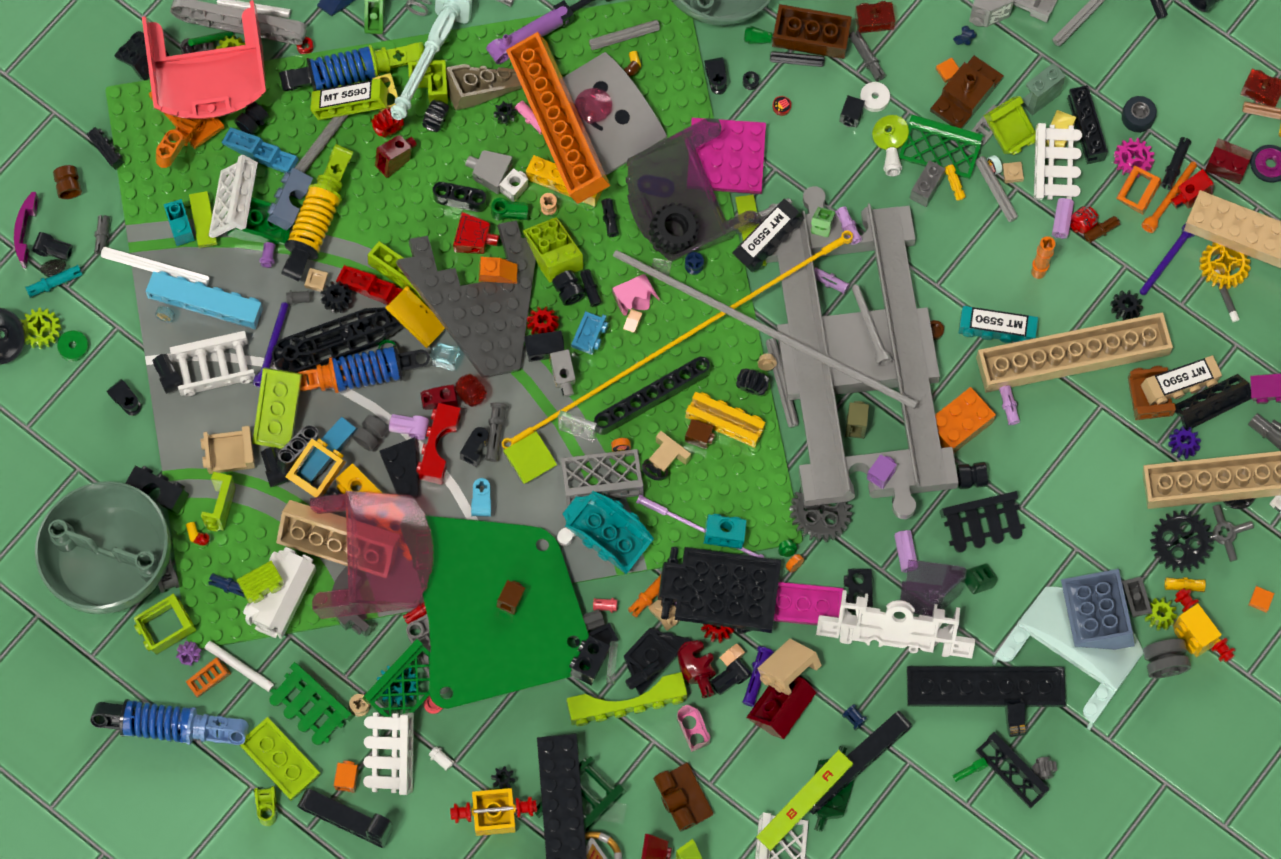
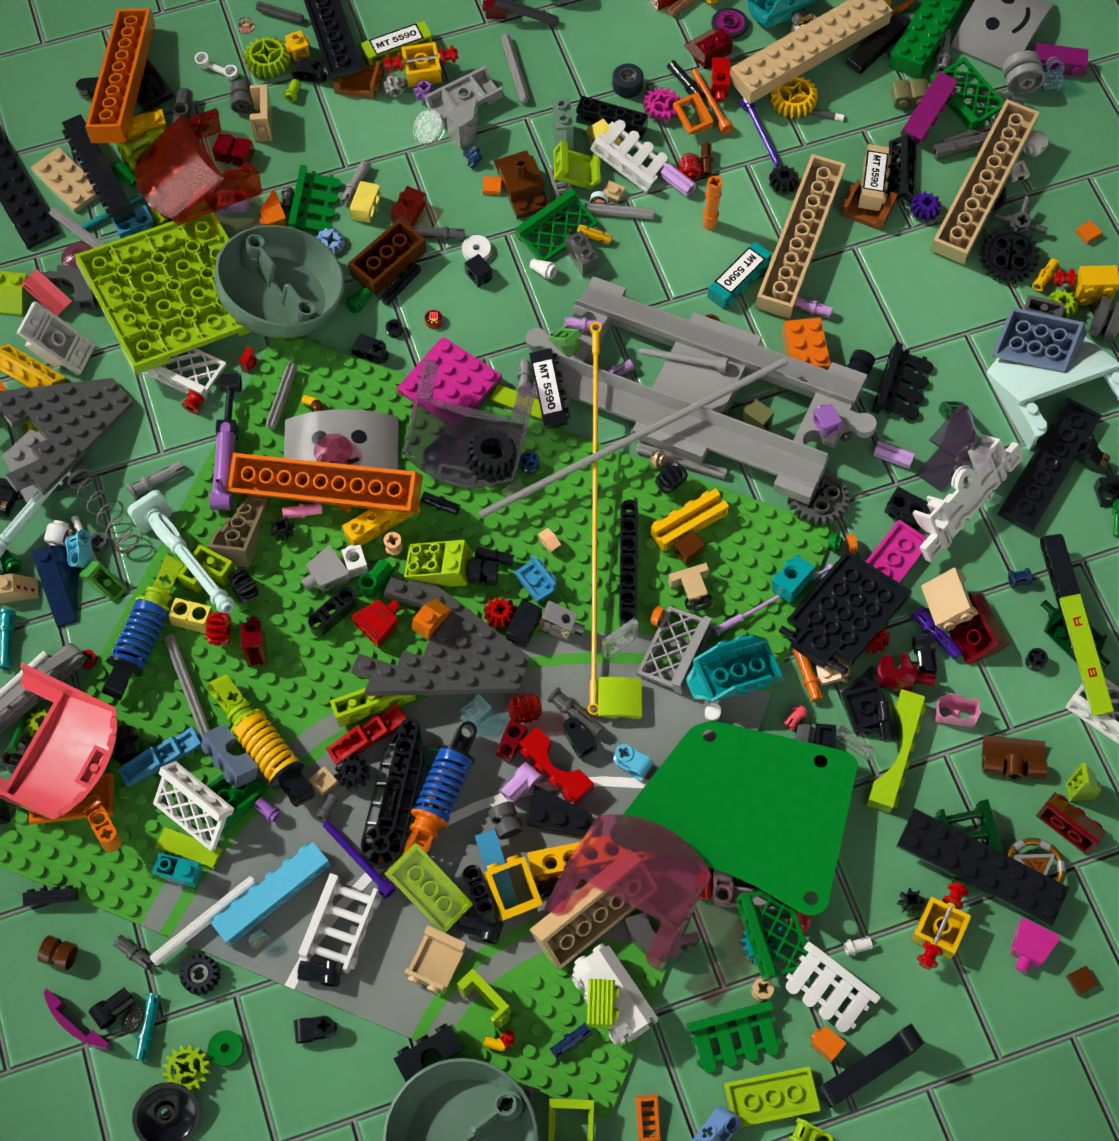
camera: 55 degrees left, 5 degrees down
medium lavender gear [176,641,201,666] -> none
white piece [205,641,274,692] -> none
brick [311,79,388,120] -> none
yellow door [385,286,445,348] -> none
reddish brown brick [496,580,525,615] -> none
black brick [569,636,610,686] -> none
bright pink piece [612,274,659,316] -> none
light nougat piece [719,644,745,666] -> none
lime dish [872,115,909,150] -> none
none -> black bush [179,953,221,996]
none -> black wheel [1025,648,1048,671]

